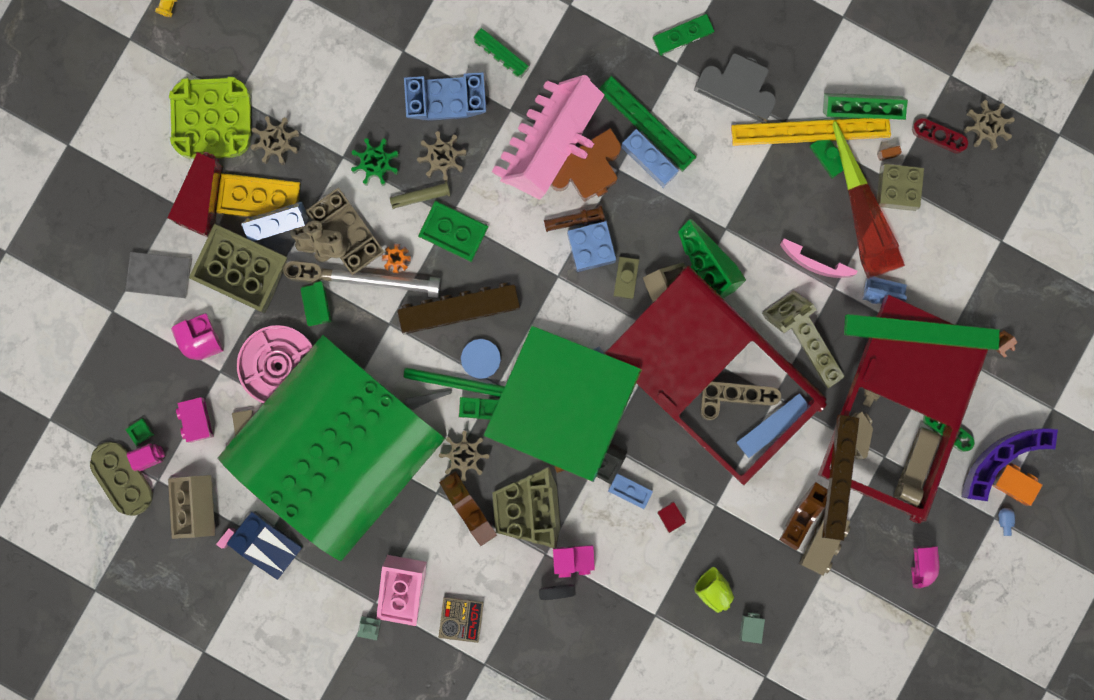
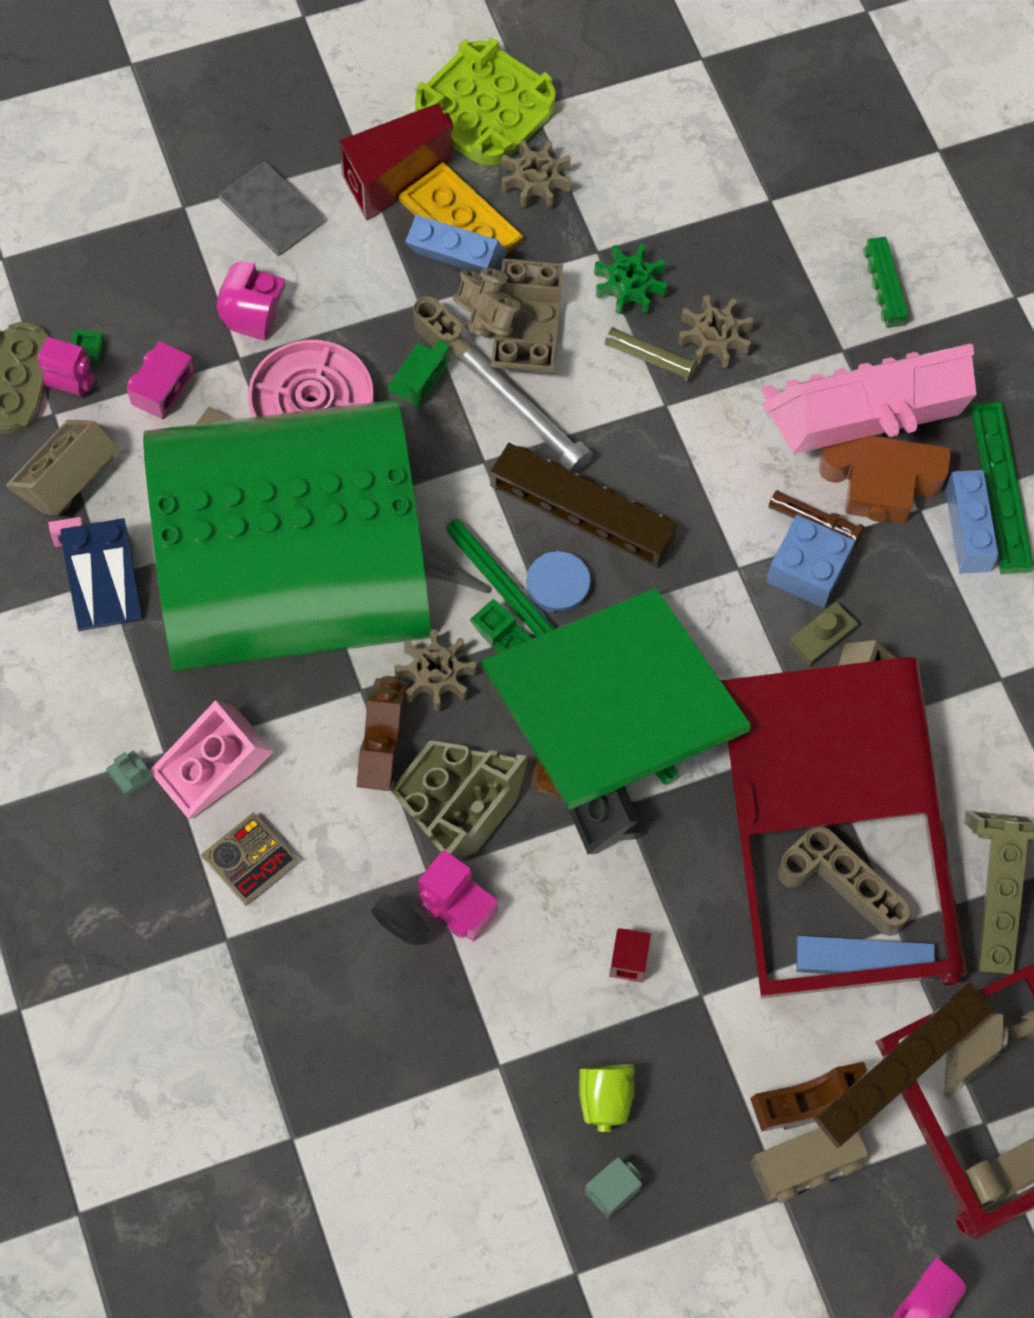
camera: 40 degrees right, 20 degrees down
olive slope [189,224,287,313] -> none
orange piece [382,244,411,273] -> none
medium blue slope [404,72,486,120] -> none
green tile [418,201,489,263] -> none
medium blue plate [608,474,653,509] -> none
green wedge [678,219,746,298] -> none

